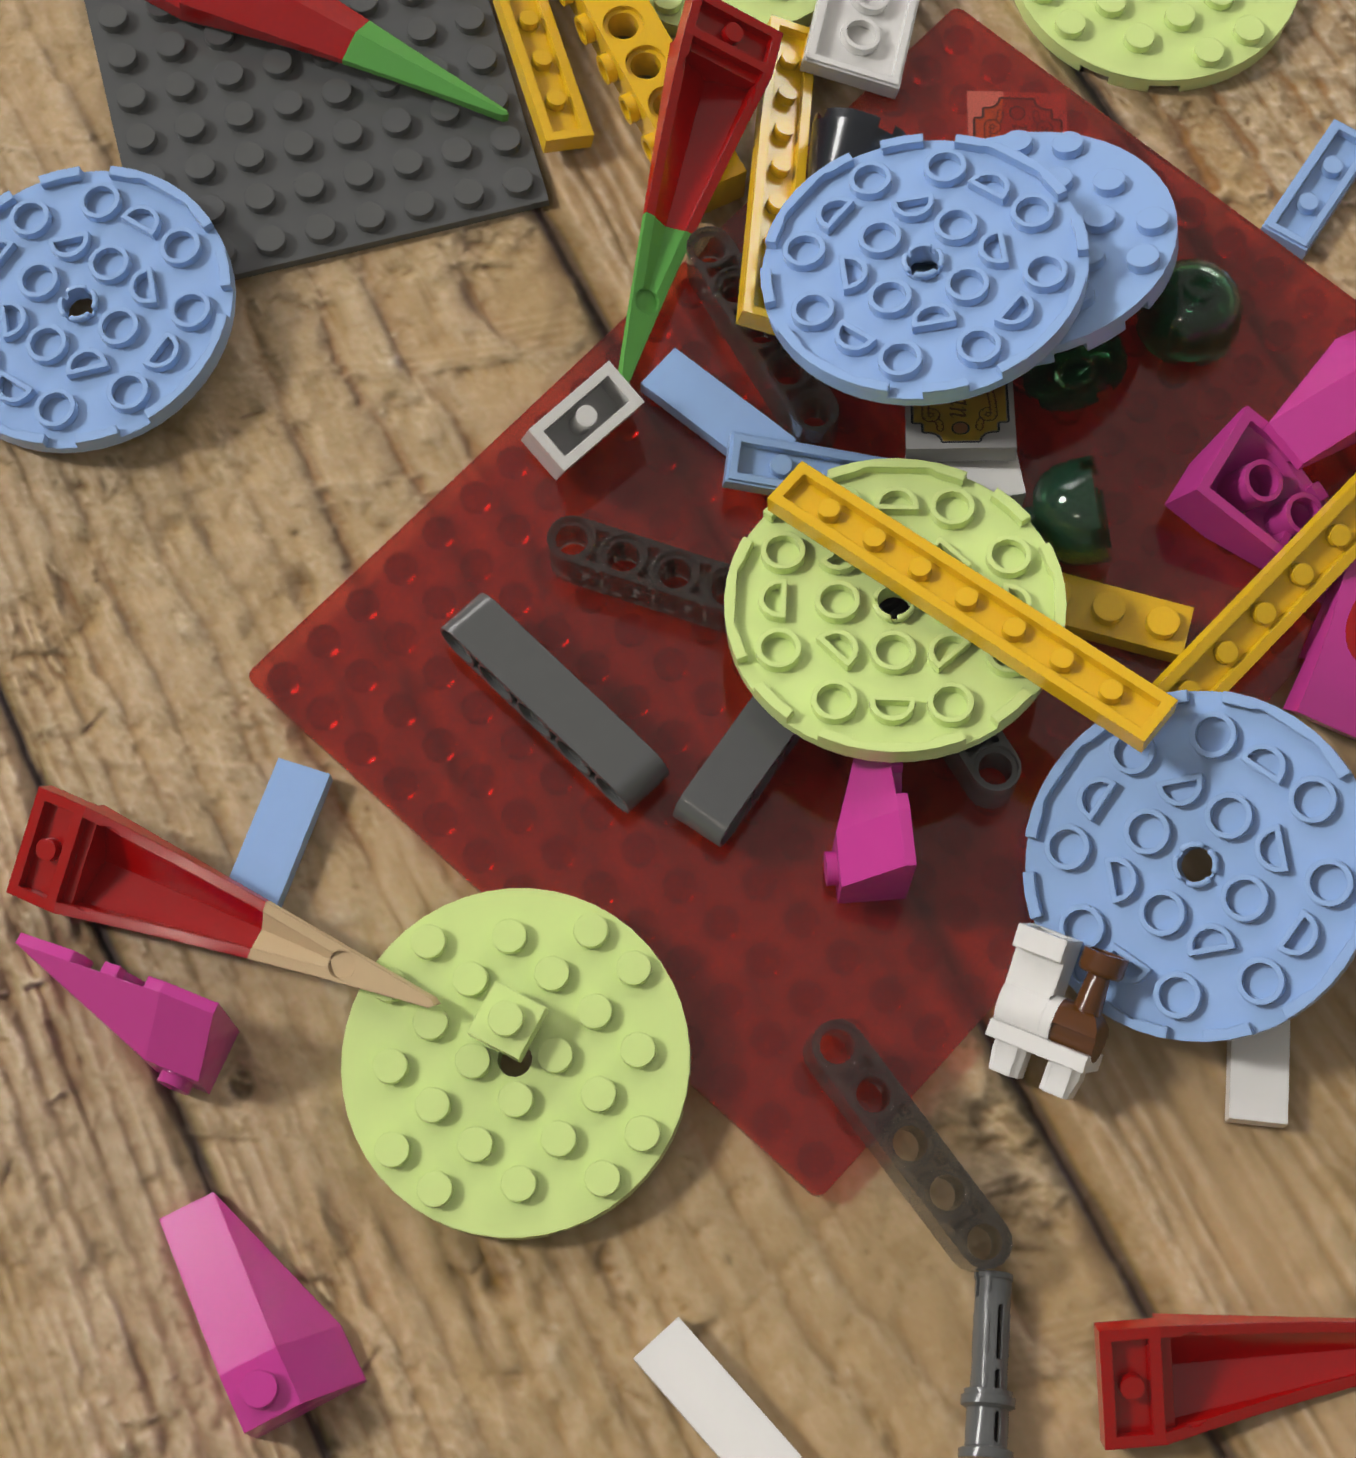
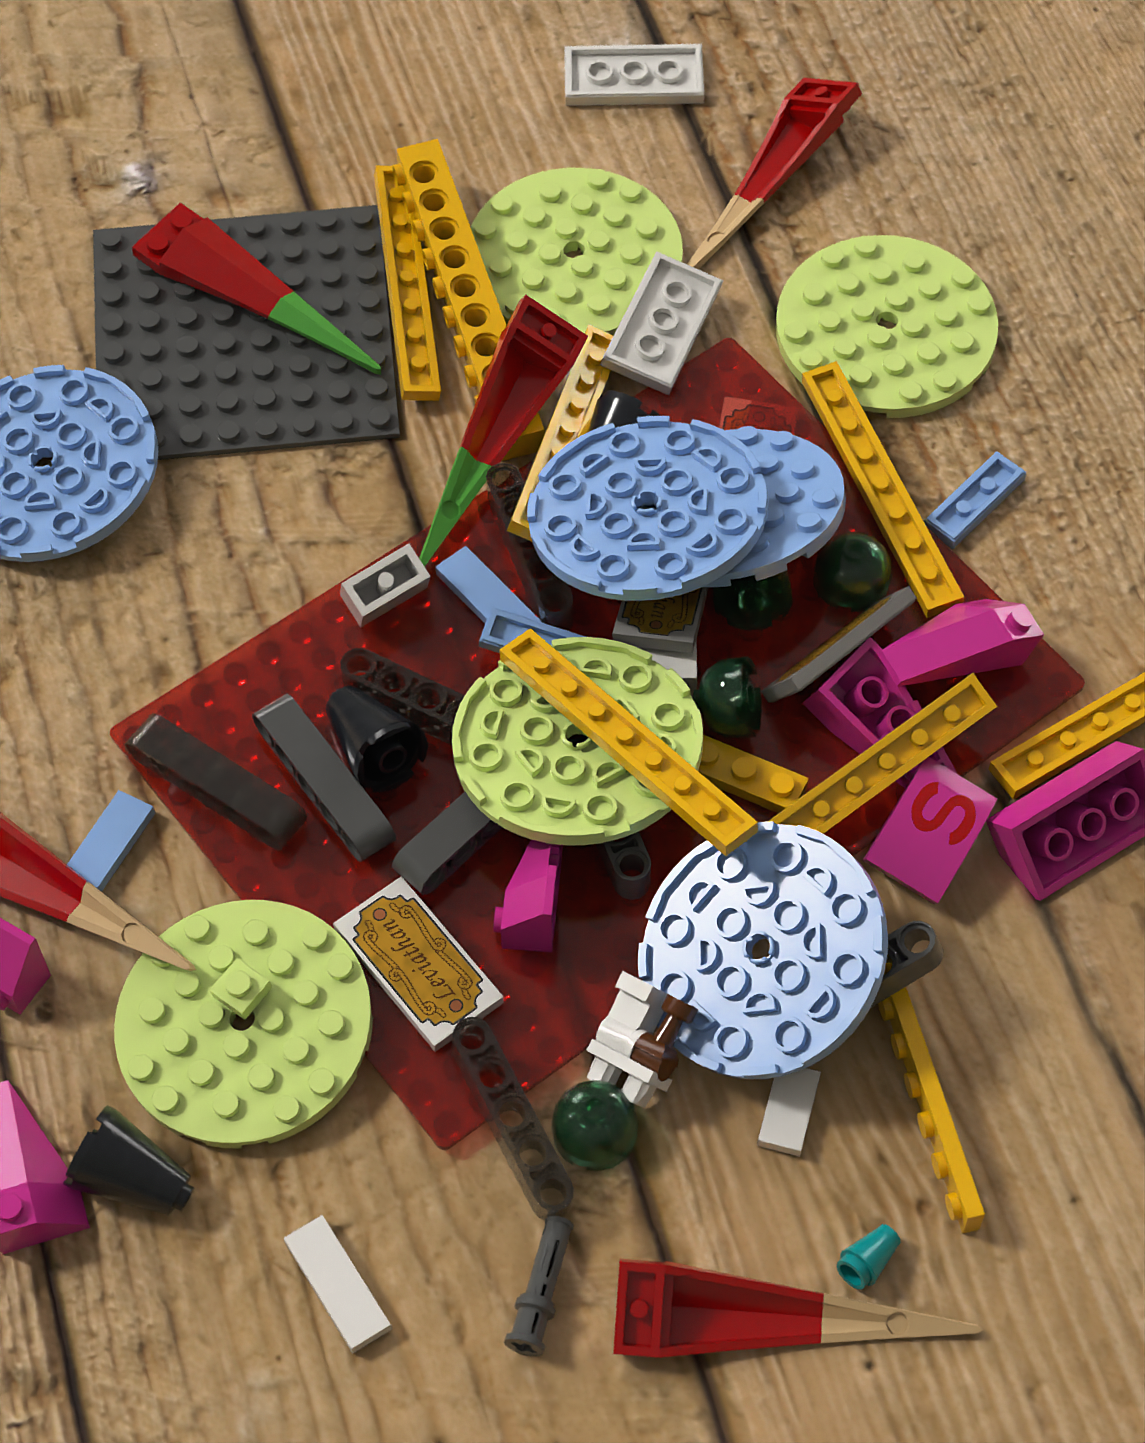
camera: 10 degrees right, 10 degrees down
none -> black cone [63,1105,194,1215]
none -> clear smoke beam [124,713,308,850]
none -> black cone [326,686,429,793]
none -> tile [333,876,504,1052]
none -> clear green cylinder [551,1079,639,1172]
none -> light grey tile [761,586,917,703]
none -> yellow plate [802,361,964,618]

